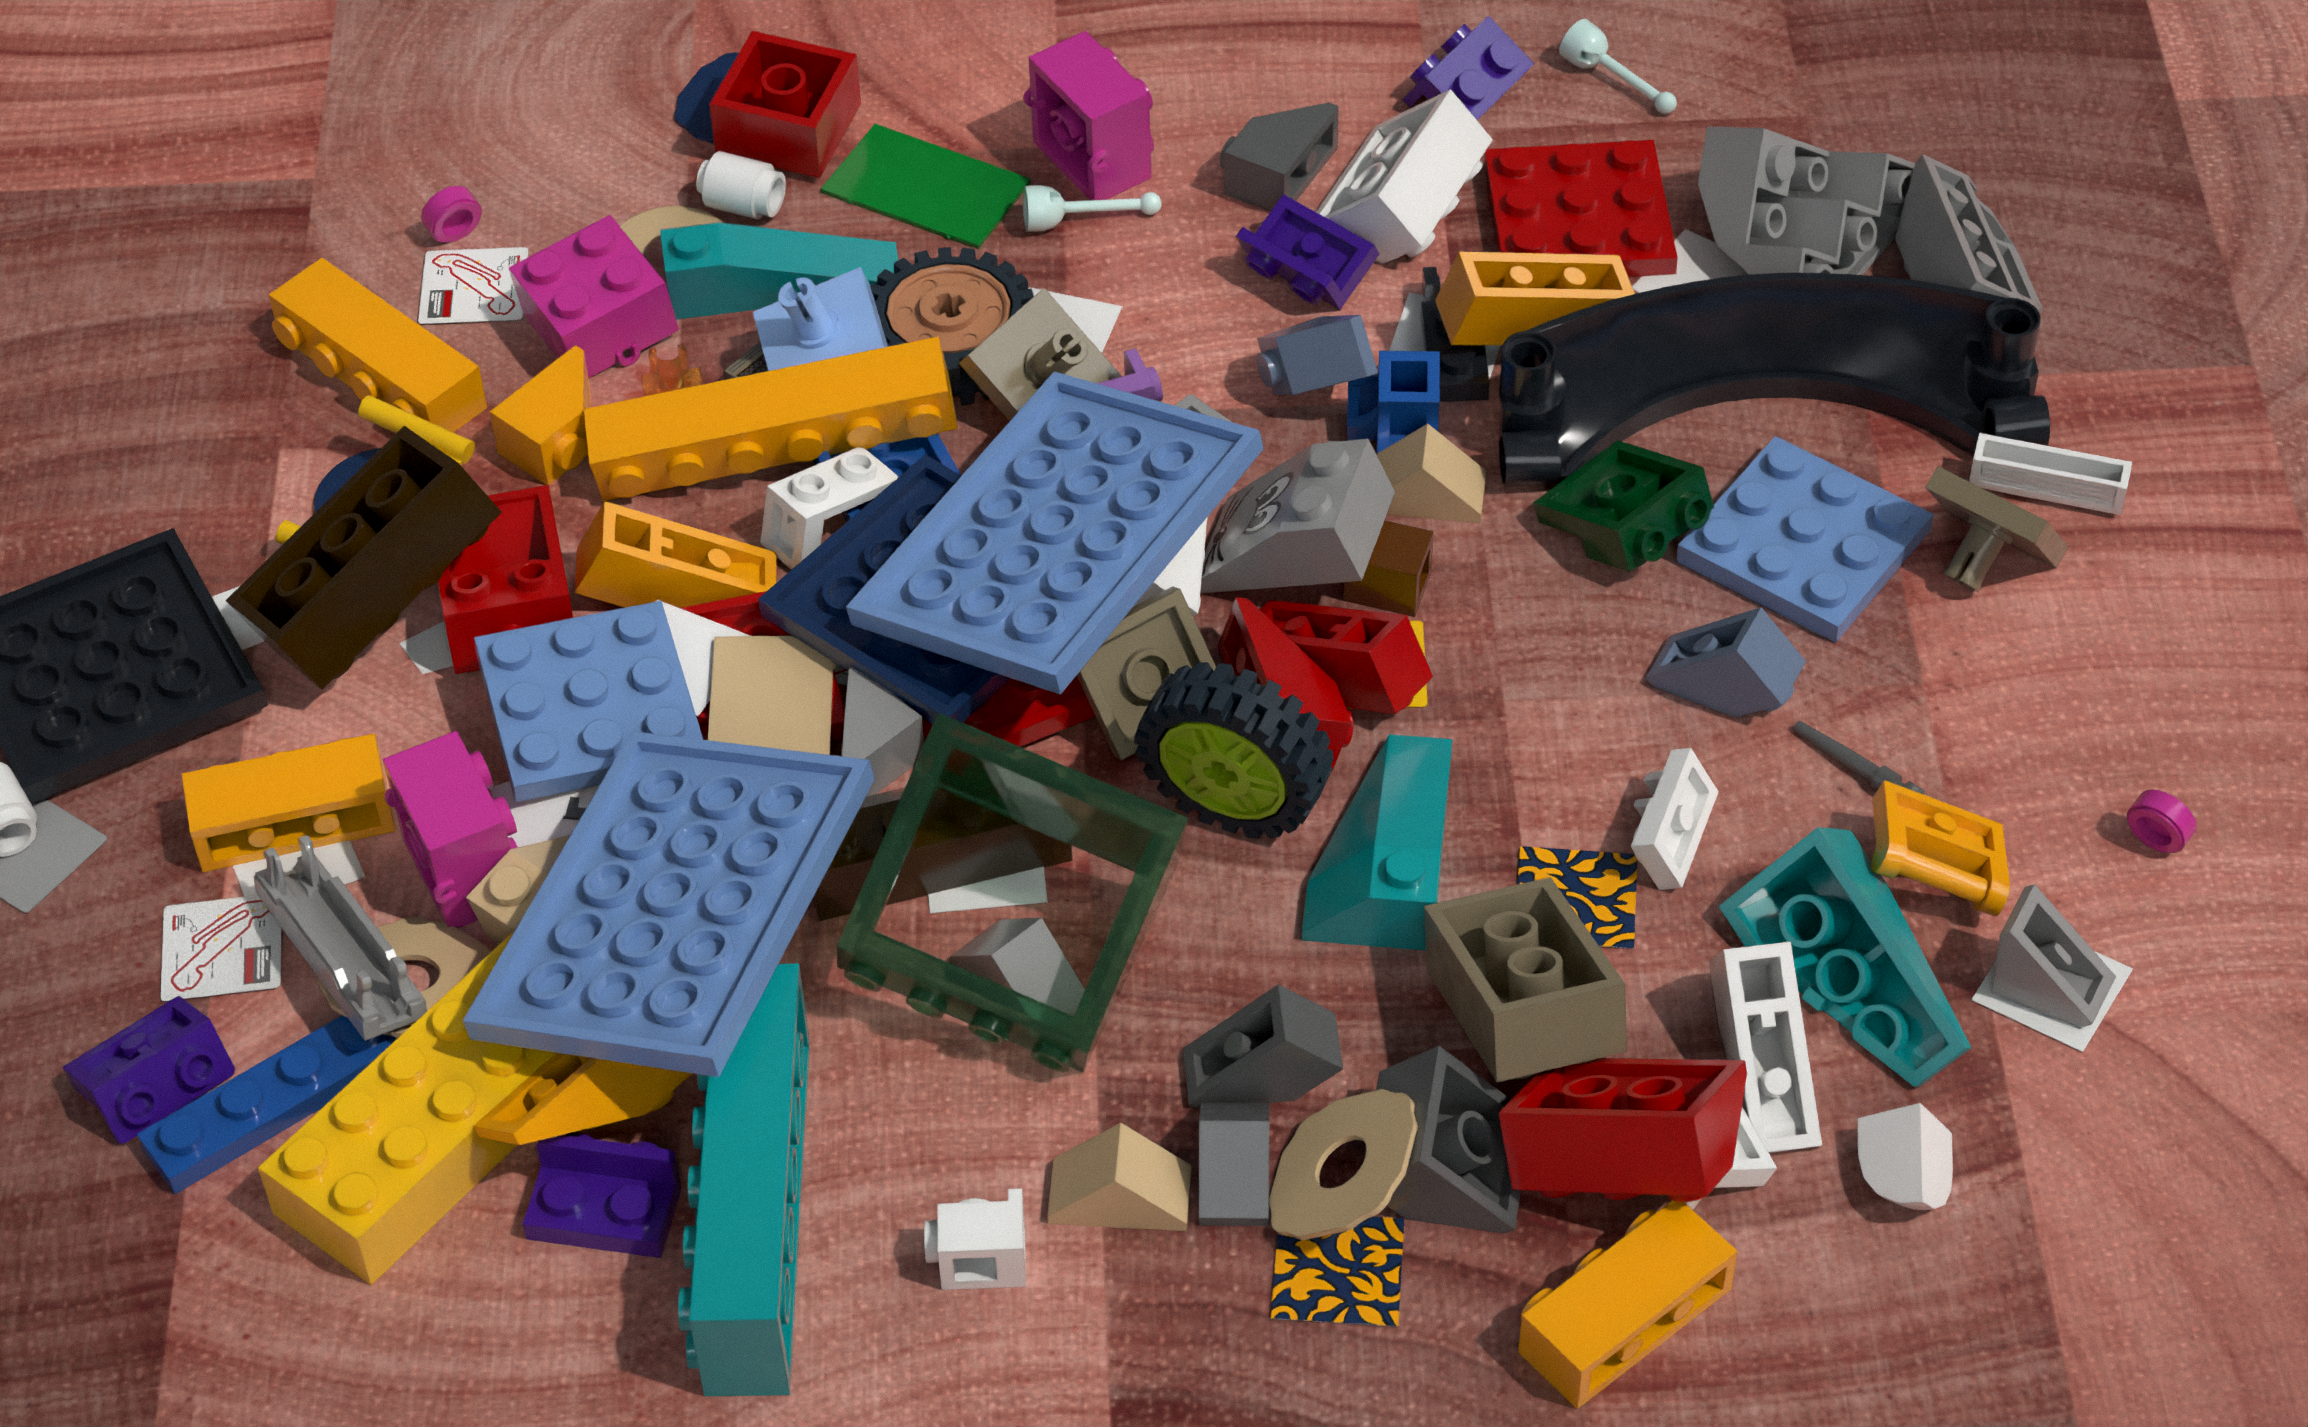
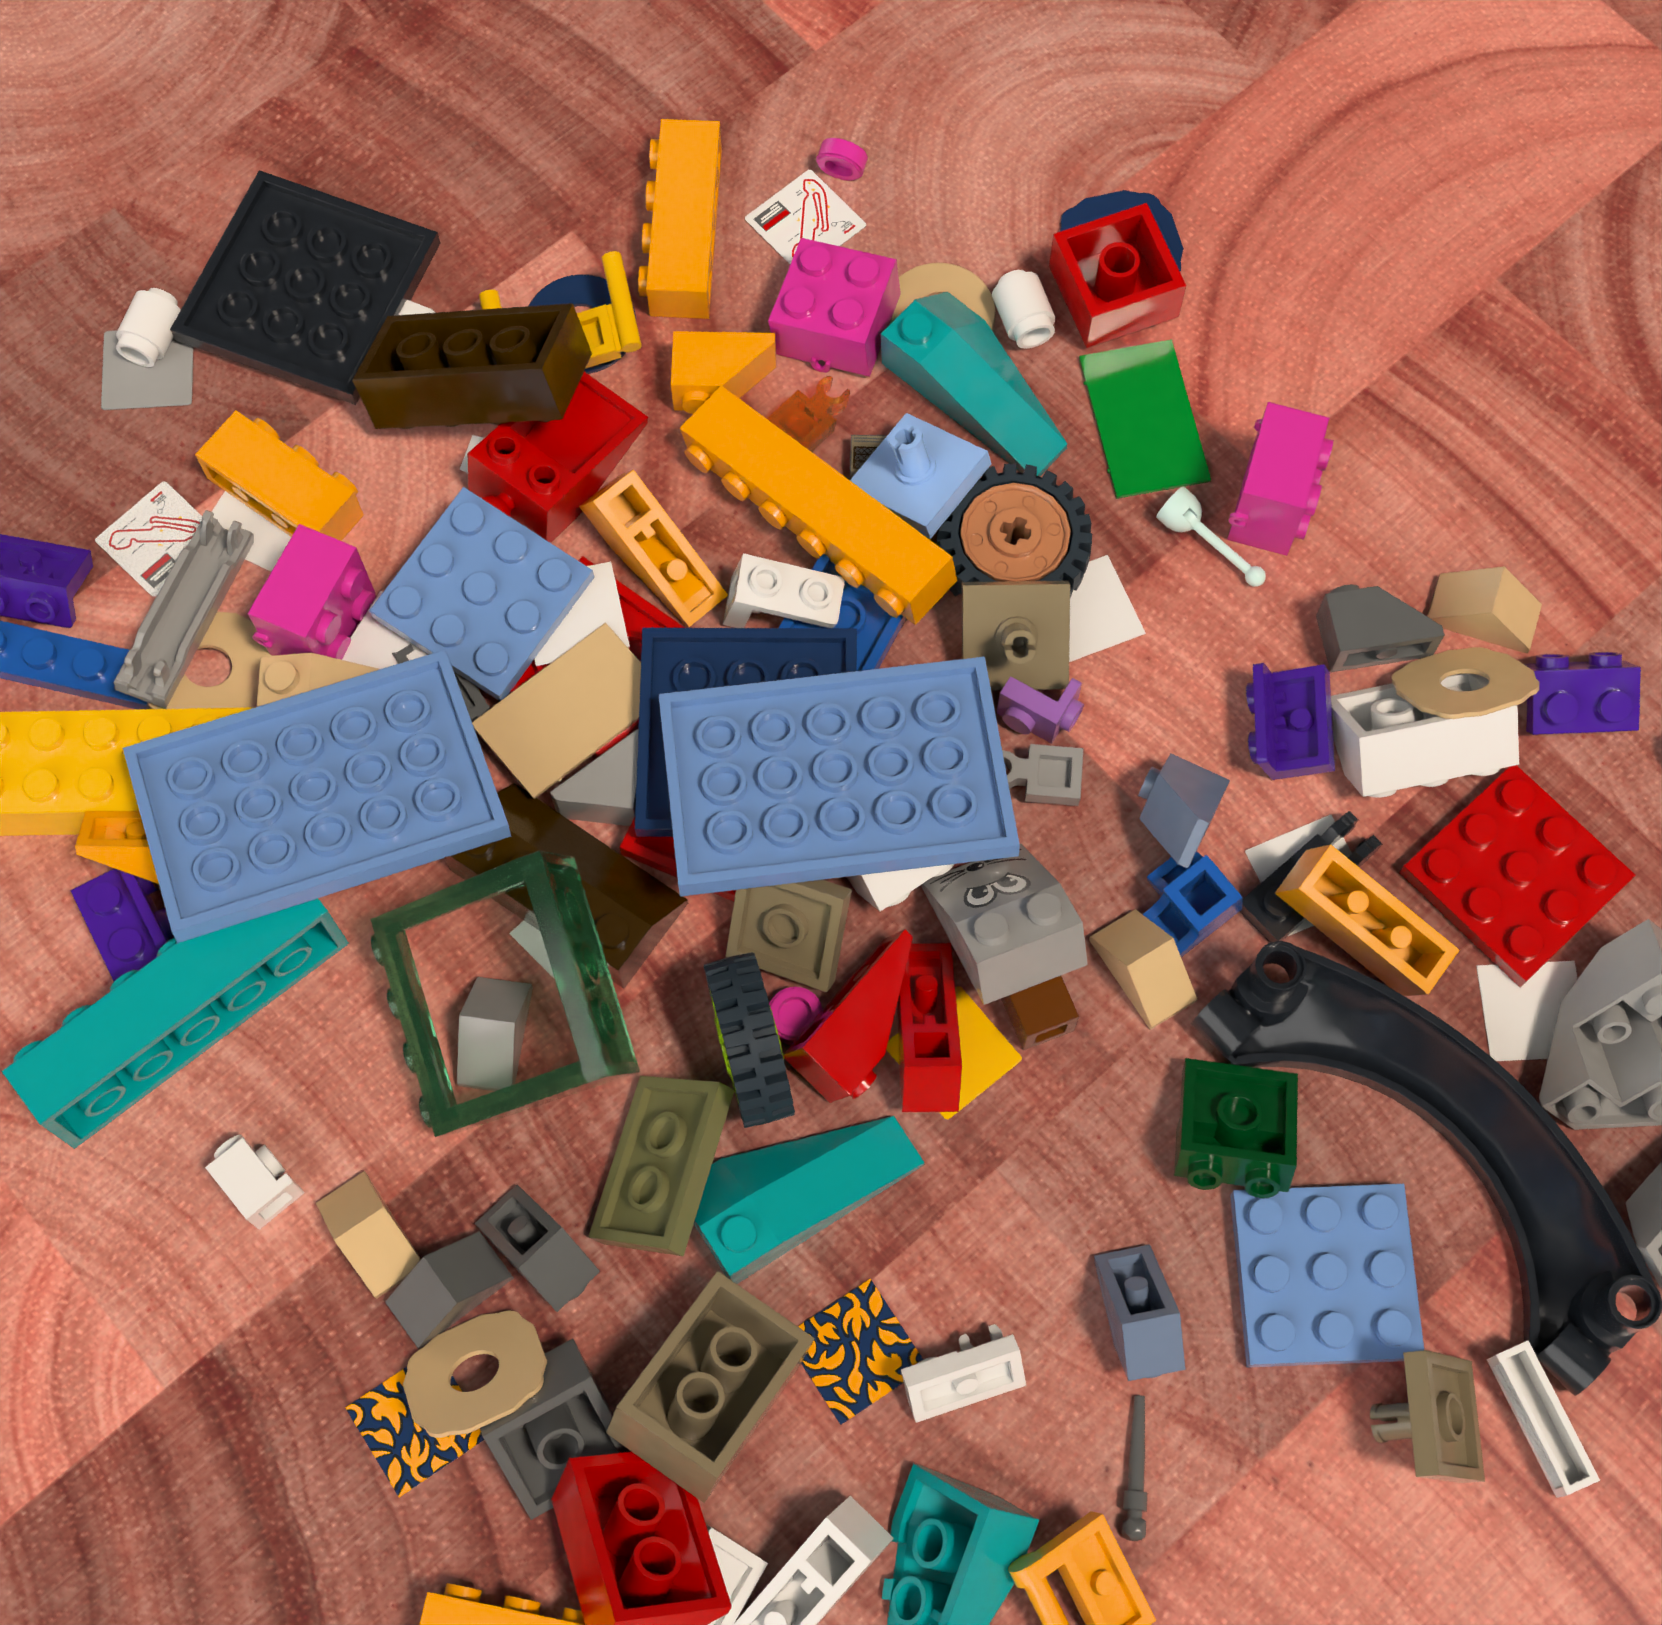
camera: 50 degrees right, 20 degrees up
none -> olive plate [589,1076,734,1256]
none -> tan piece [1392,647,1539,719]
none -> tan slope [1427,566,1542,654]

